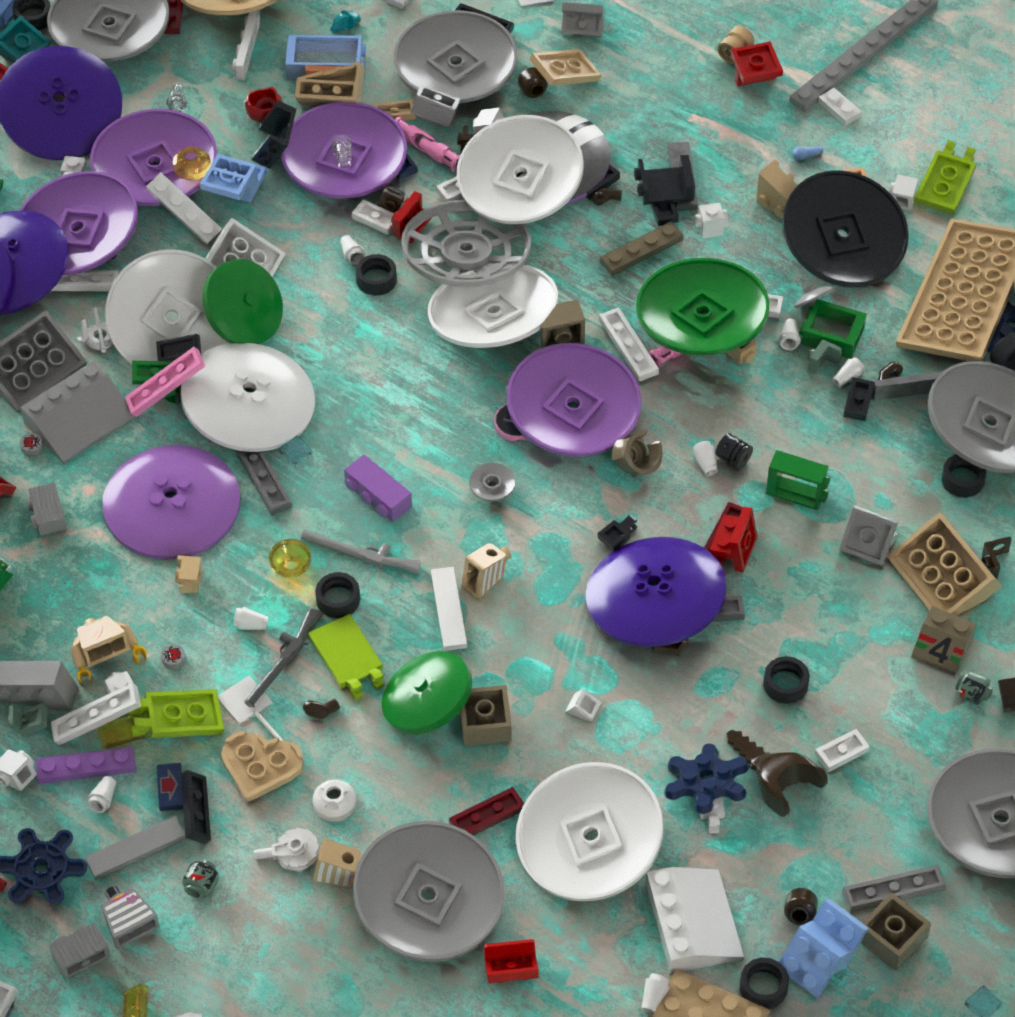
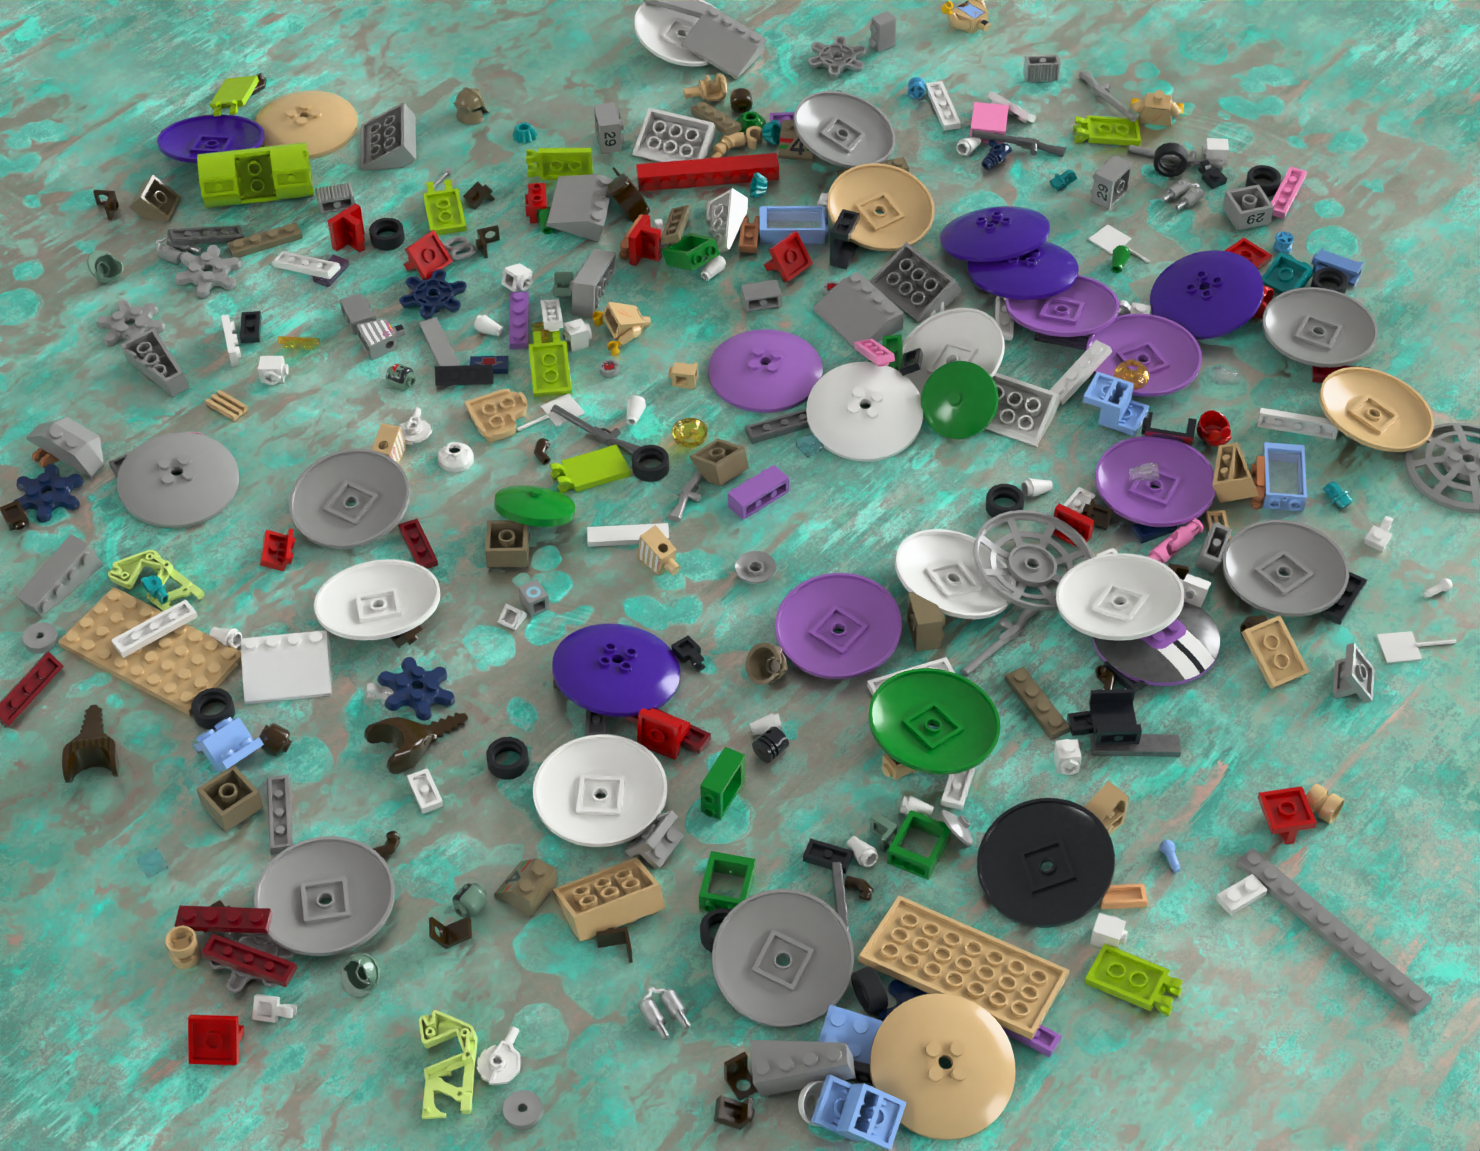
camera: 95 degrees right, 5 degrees down
none -> dark brown arm [372,831,400,857]
none -> light grey brick [518,579,549,617]
none -> white dish [533,735,667,847]
none -> dark tan slope [689,438,749,486]
none -> green window [699,851,756,912]
none -> light grey piece [961,608,1039,677]

